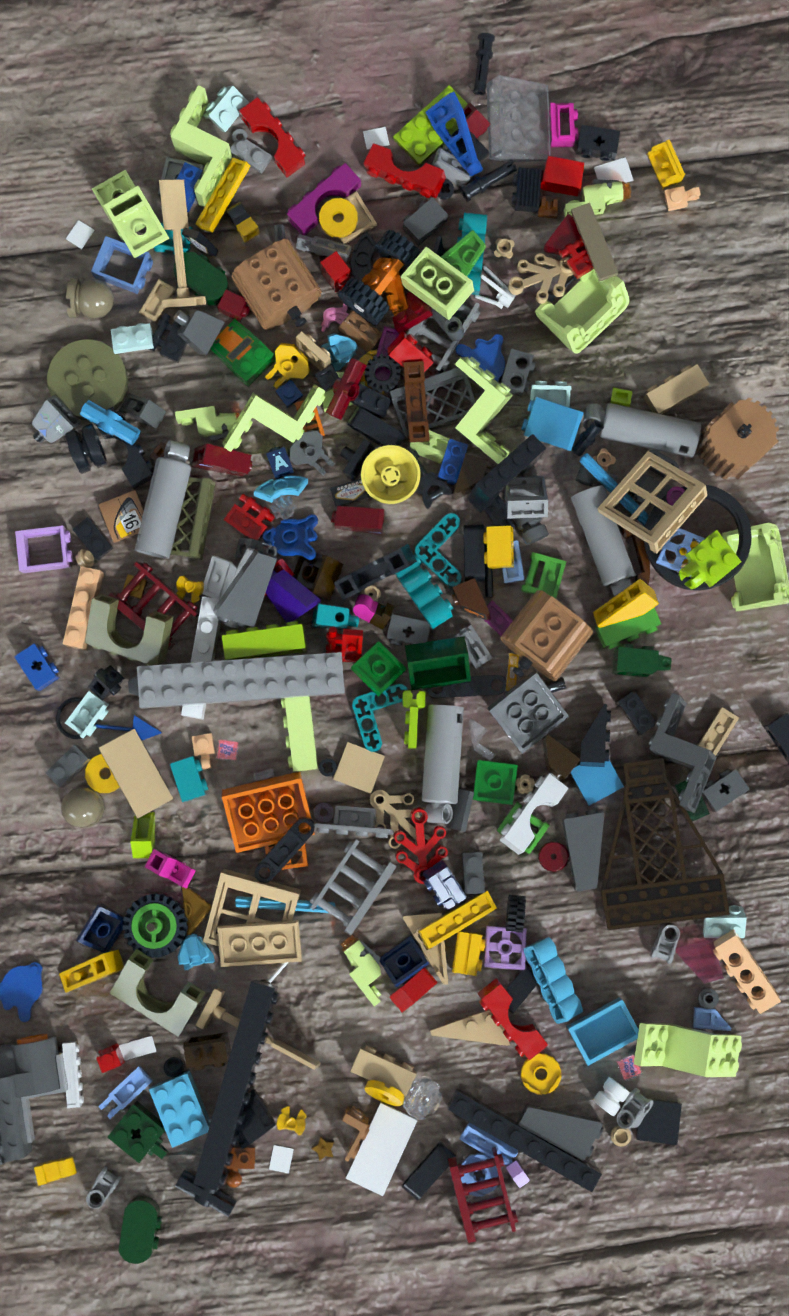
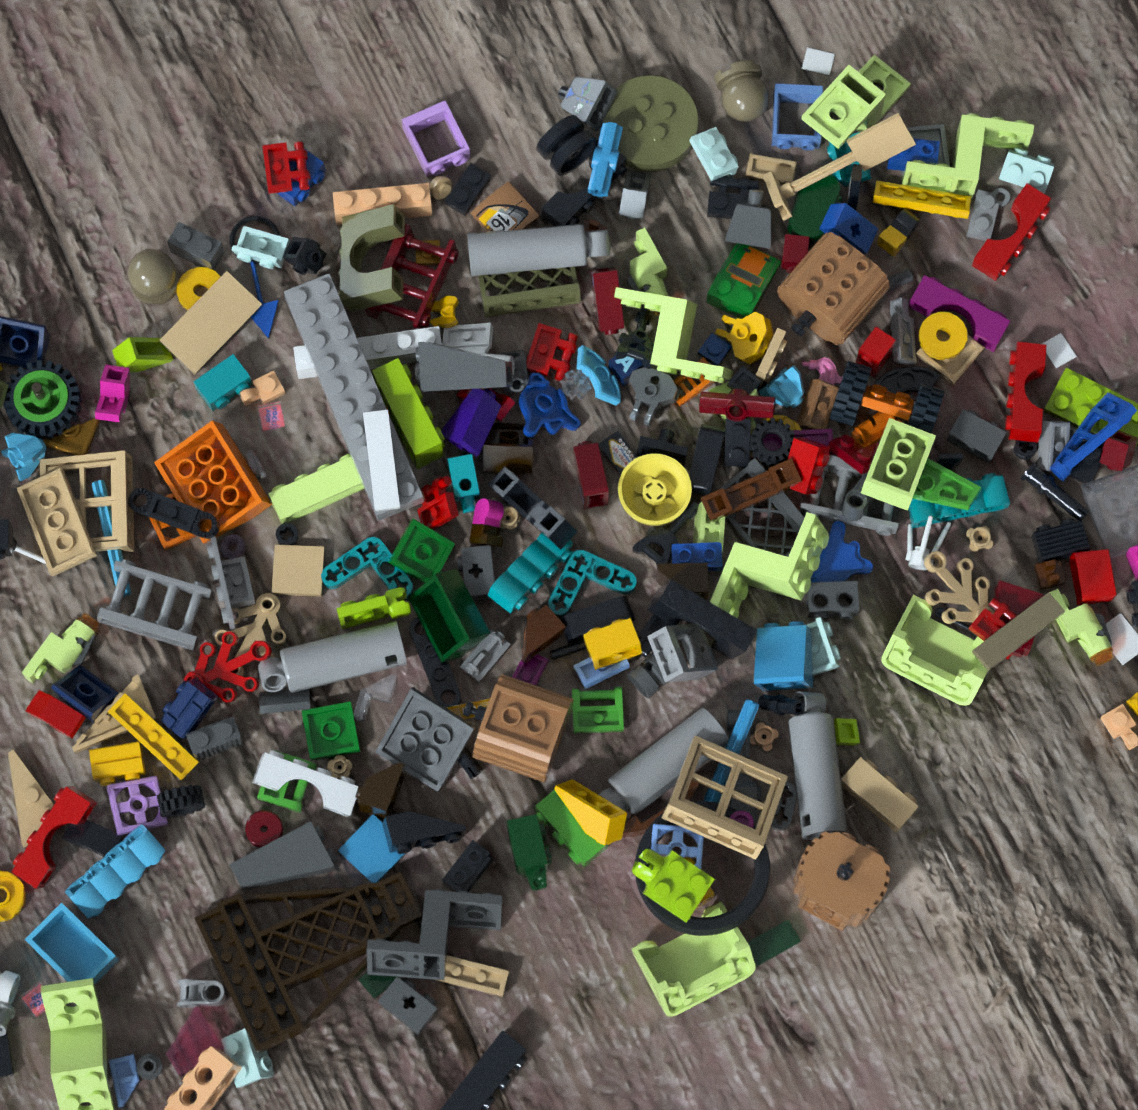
camera: 70 degrees right, 10 degrees down
none -> red plate [262,142,311,194]
none -> white tile [363,410,400,512]
none -> black piece [615,307,654,369]
none -> clear green tile [747,920,801,967]
none -> blue brick [820,203,878,254]

